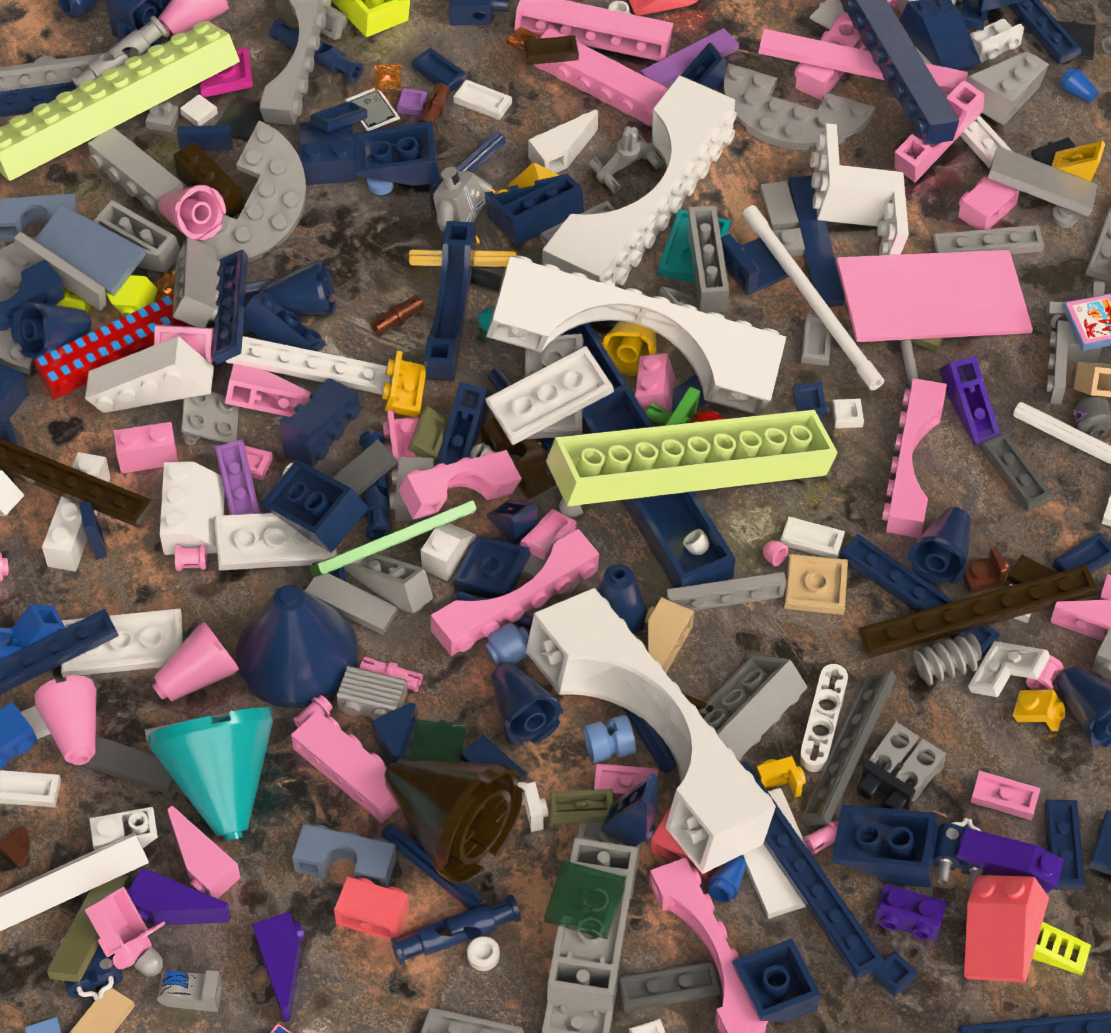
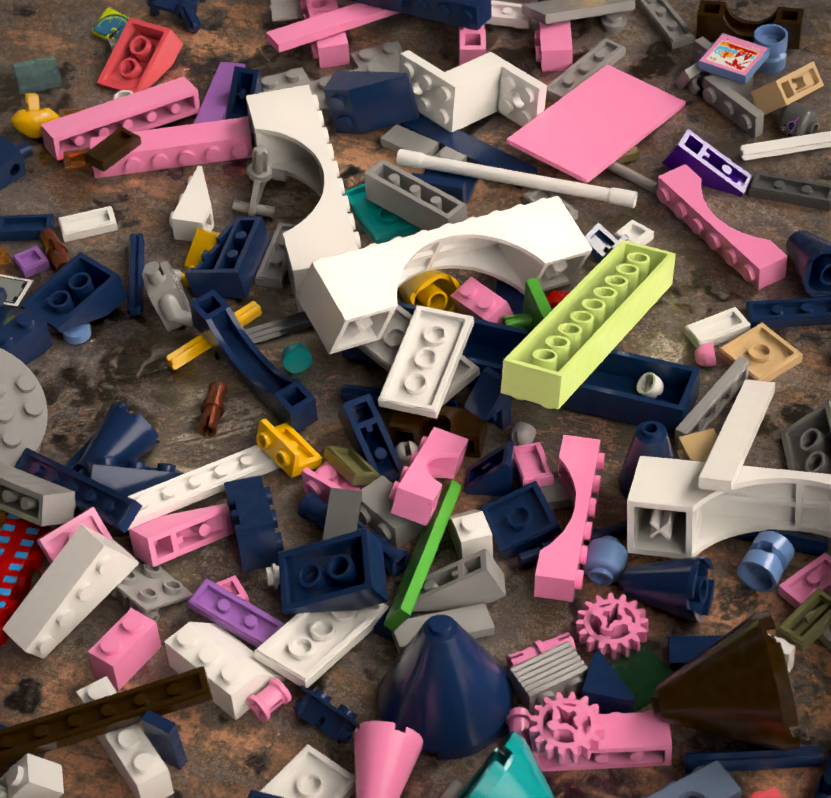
camera: 40 degrees left, 10 degrees down
none -> dark blue hinge [293,685,360,744]
none -> dark blue slope [323,71,420,133]
none -> bright pink gear [529,692,605,764]
none -> bright pink gear [576,593,649,660]
none -> white tile [698,379,775,492]

